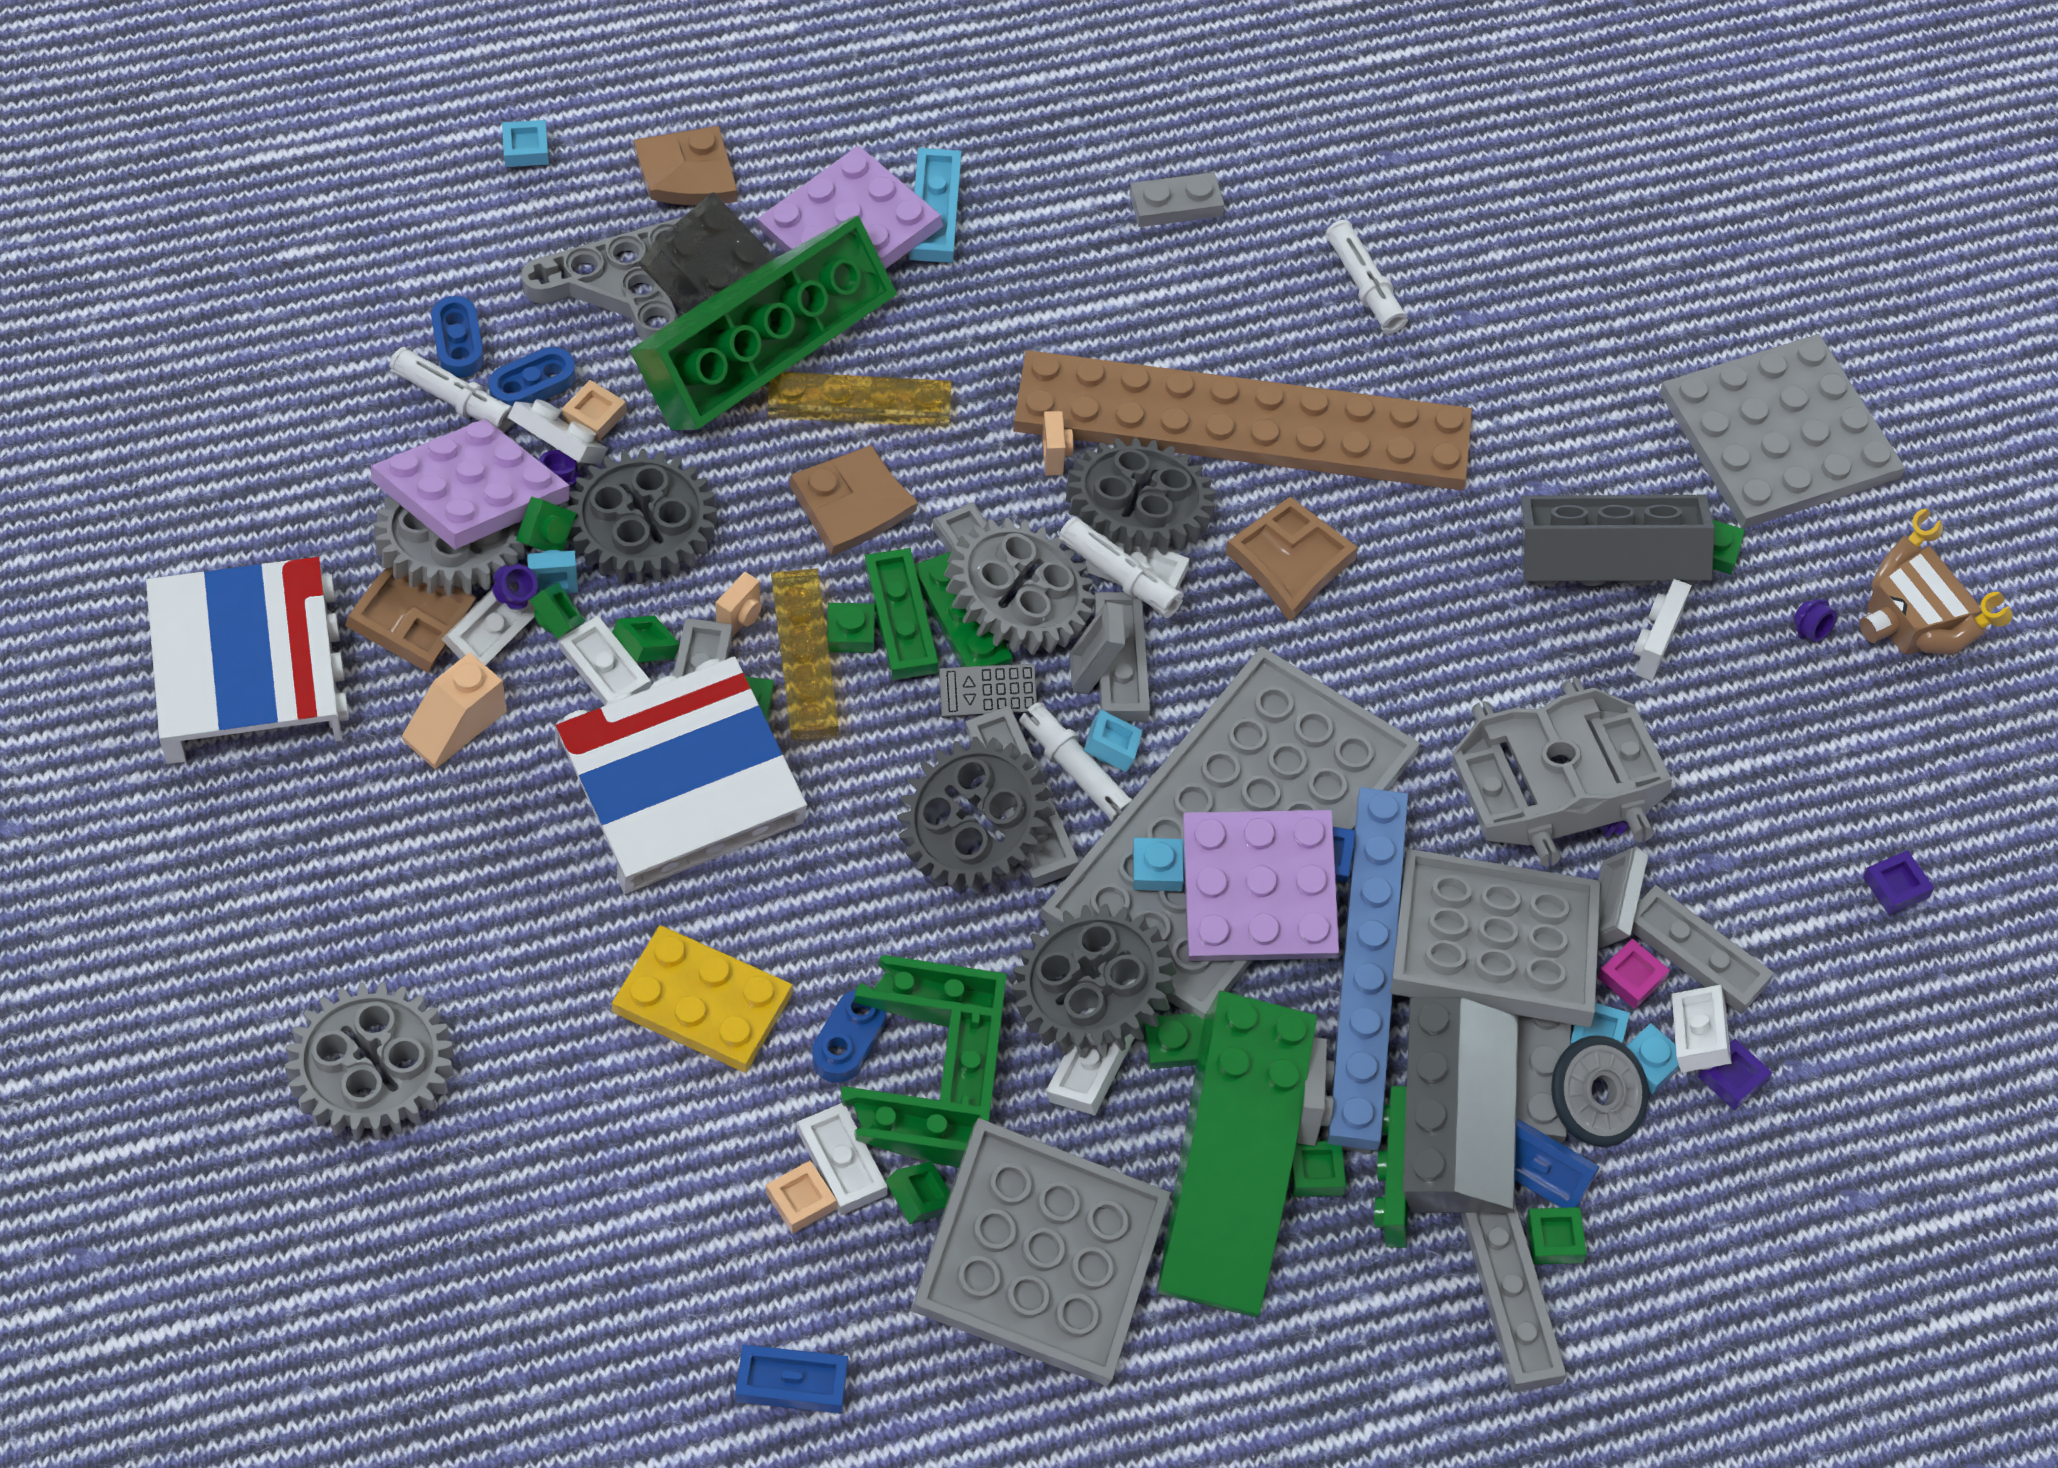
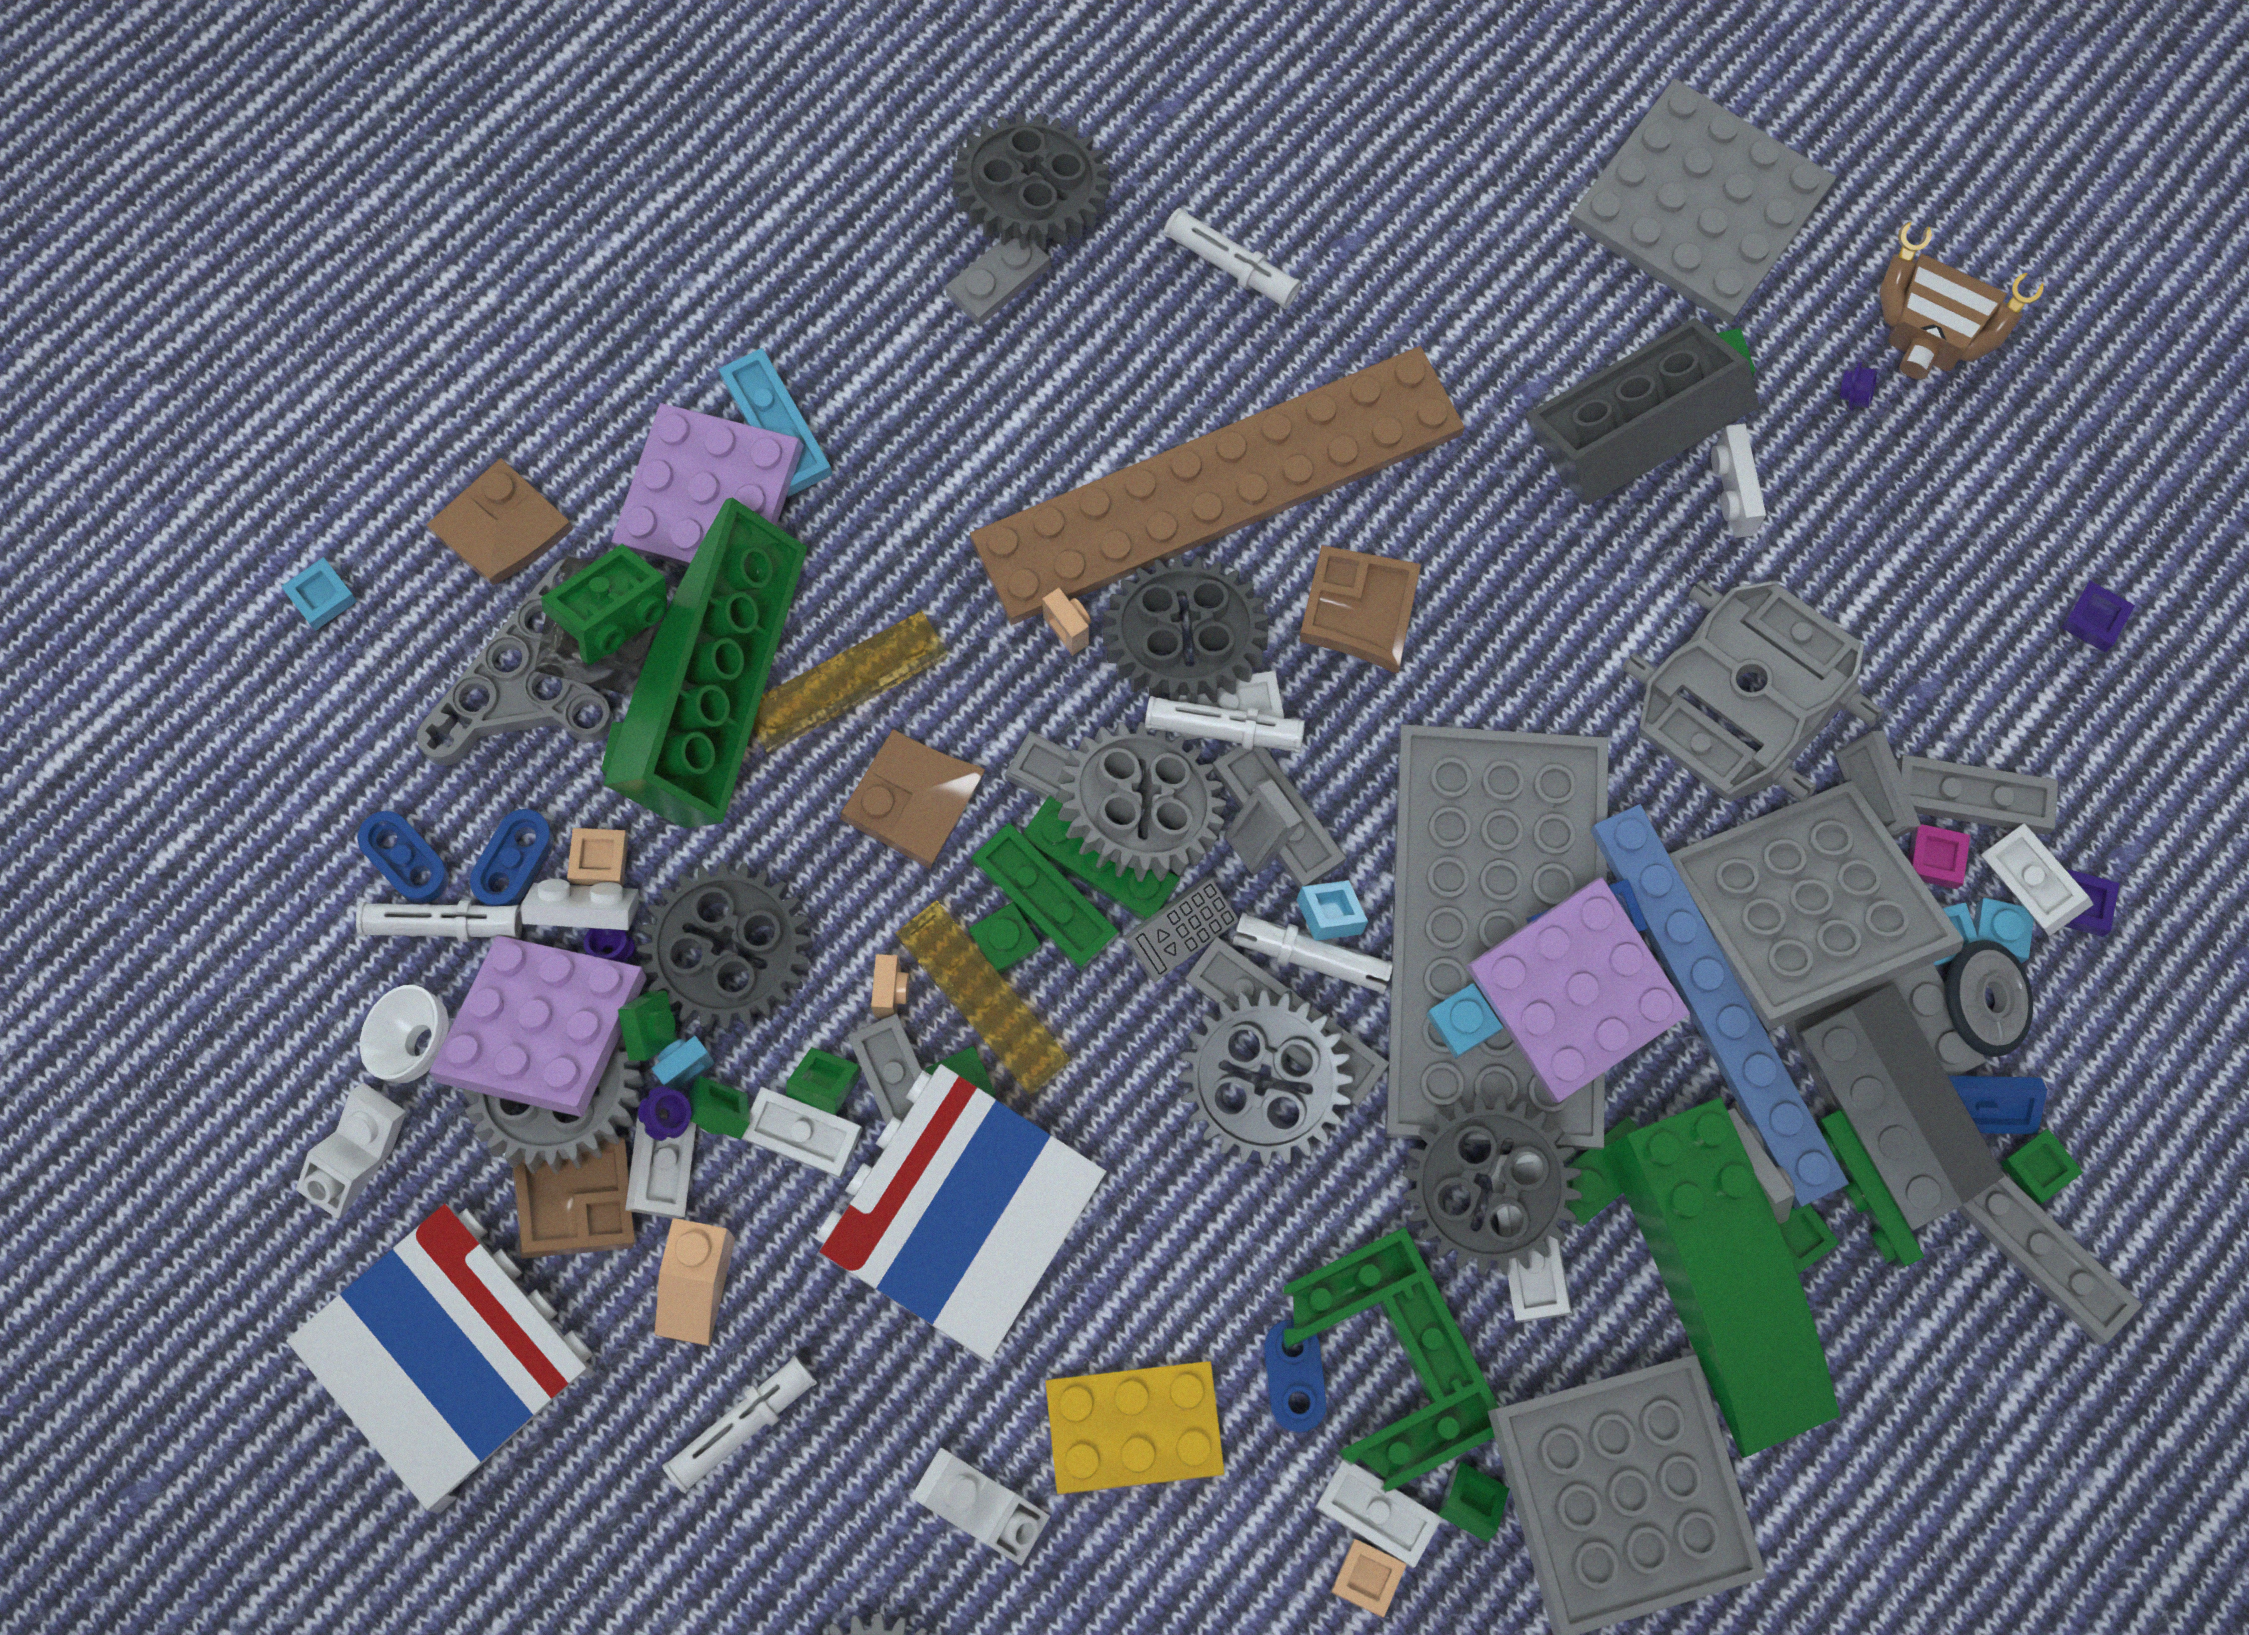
camera: 30 degrees left, 15 degrees up
none -> white slope [296,1082,407,1219]
none -> white piece [360,985,449,1083]
none -> green bracket [541,543,668,665]
none -> white pin [662,1355,817,1494]
none -> white slope [911,1448,1050,1566]
none -> dark grey gear [952,113,1110,250]

